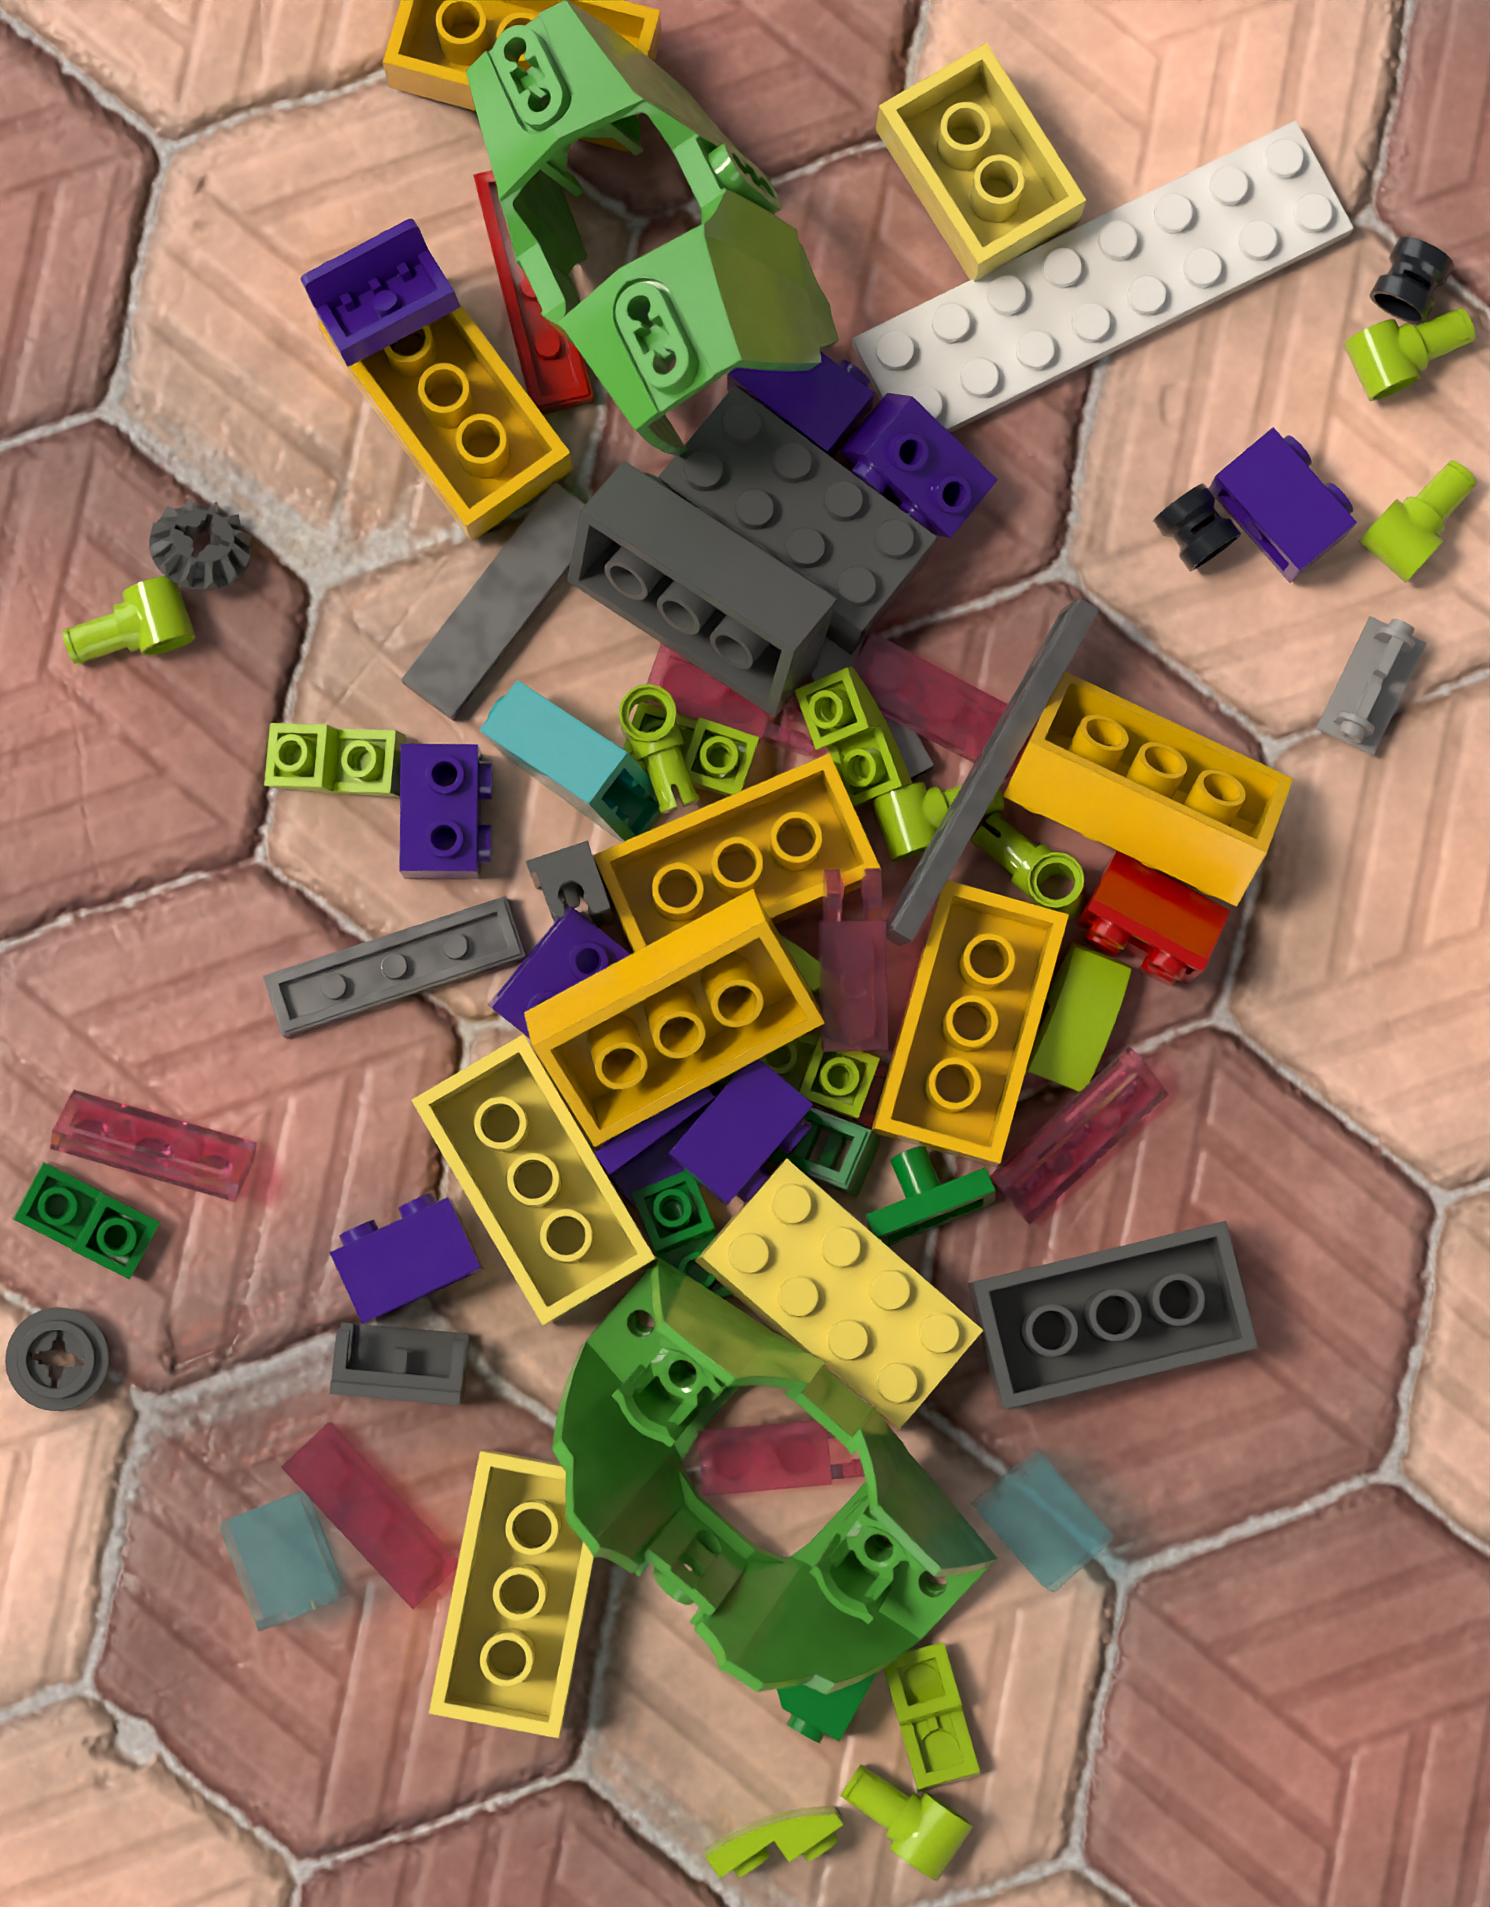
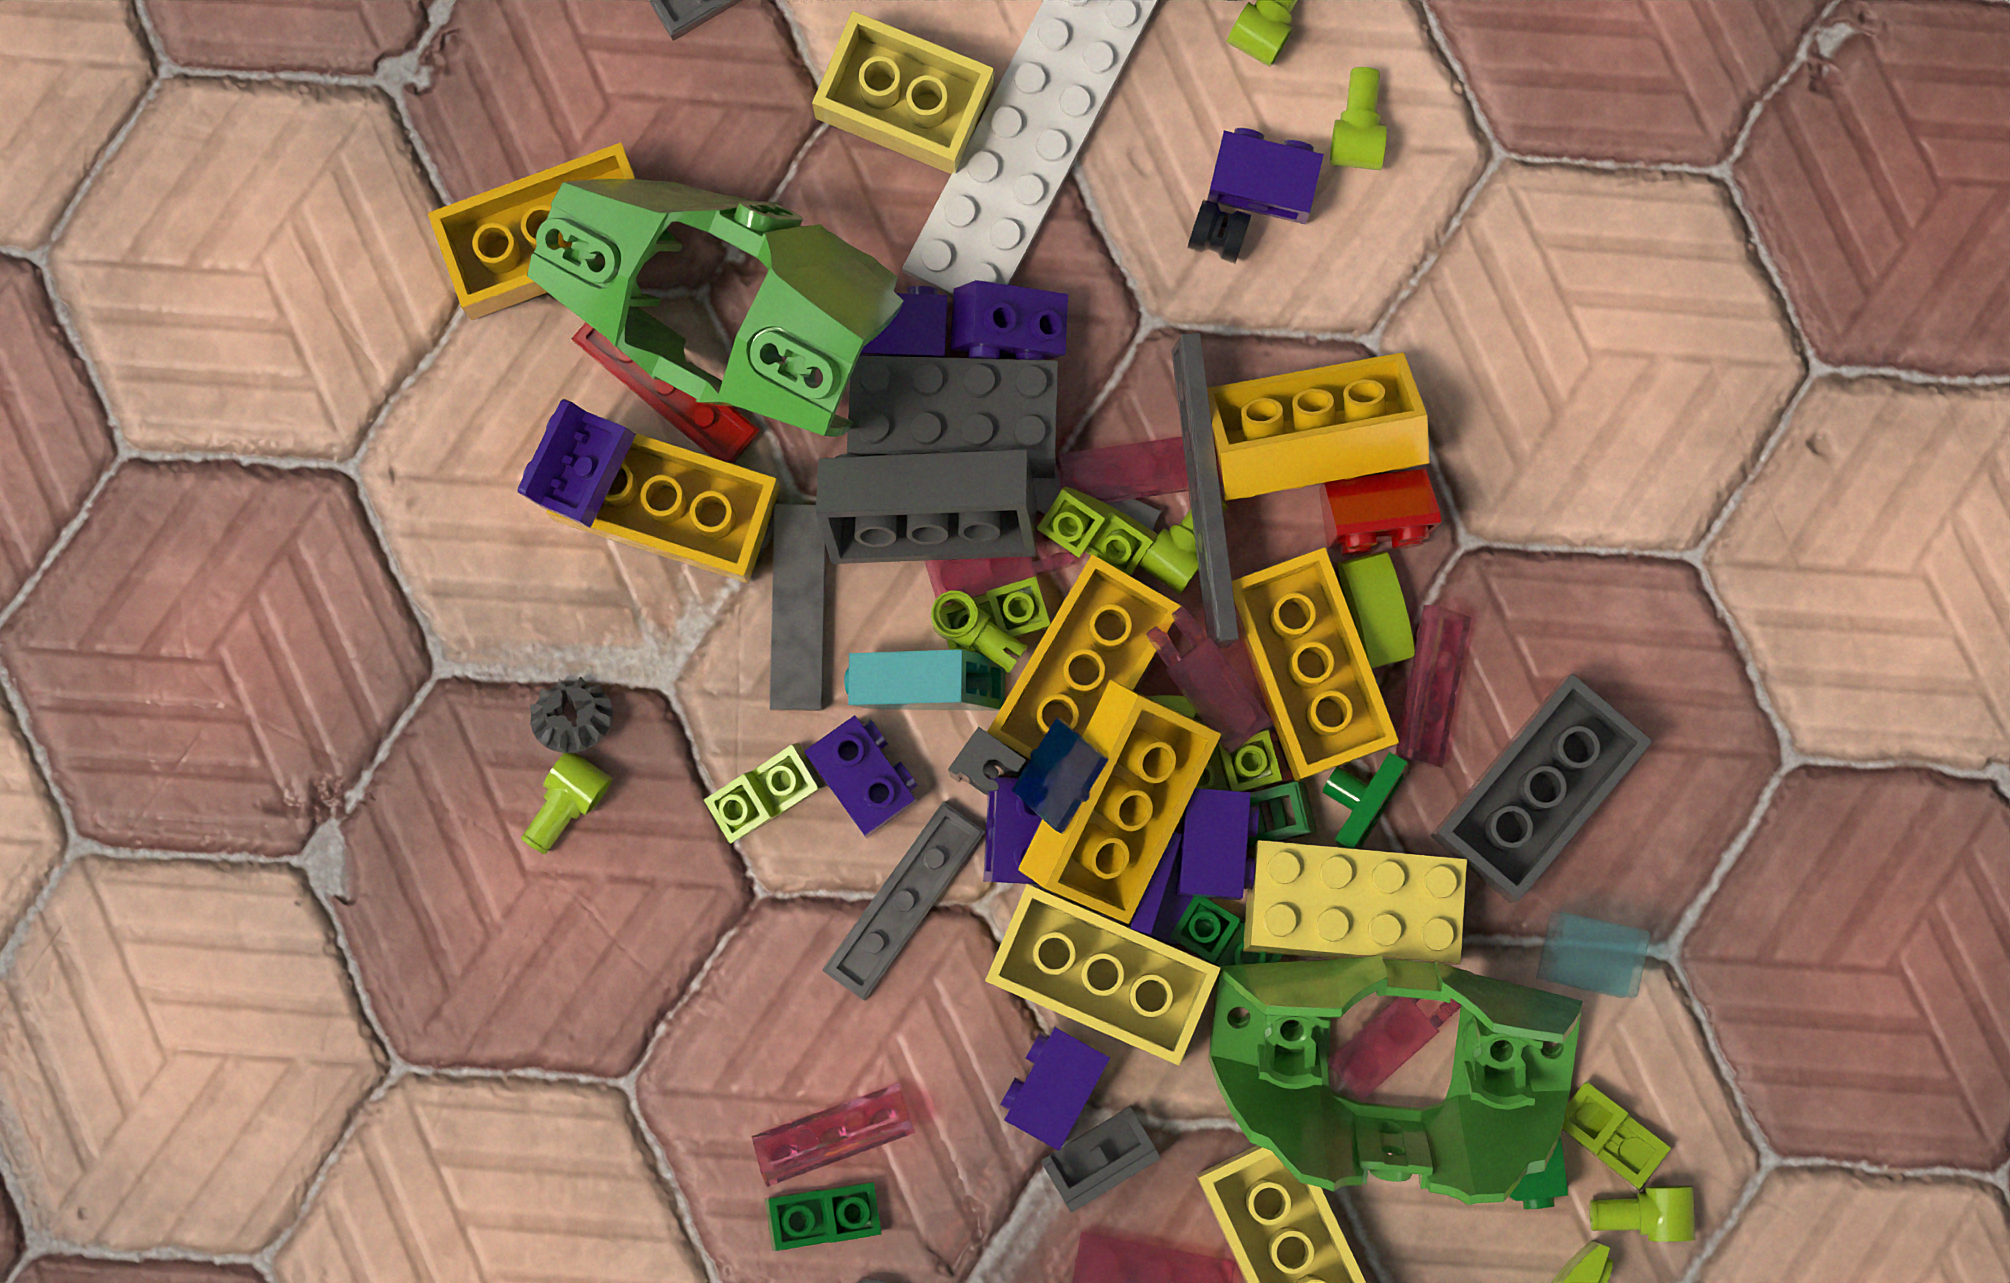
camera: 30 degrees left, 0 degrees up
lime pin [971,812,1087,920] -> none
light grey hinge [1316,616,1427,756] -> none
none -> clear blue piece [1011,717,1109,834]

